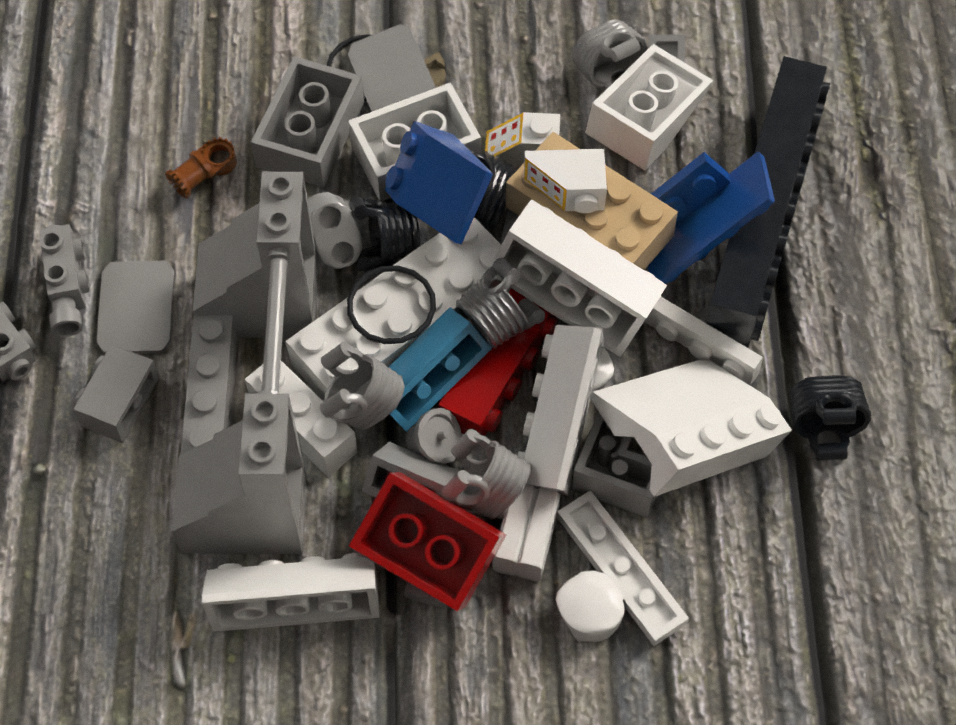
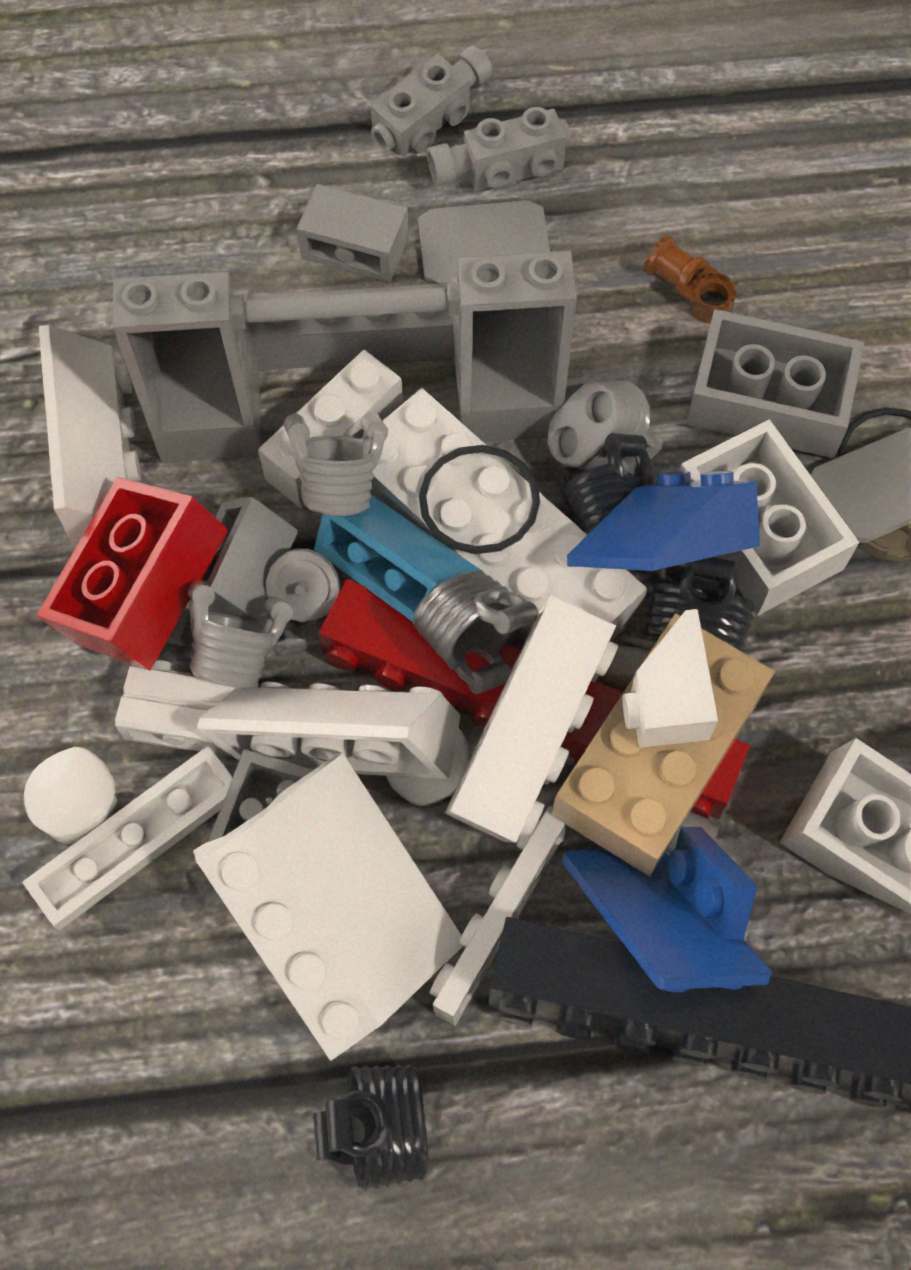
camera: 85 degrees right, 5 degrees up
white slope [485,112,560,168] -> none

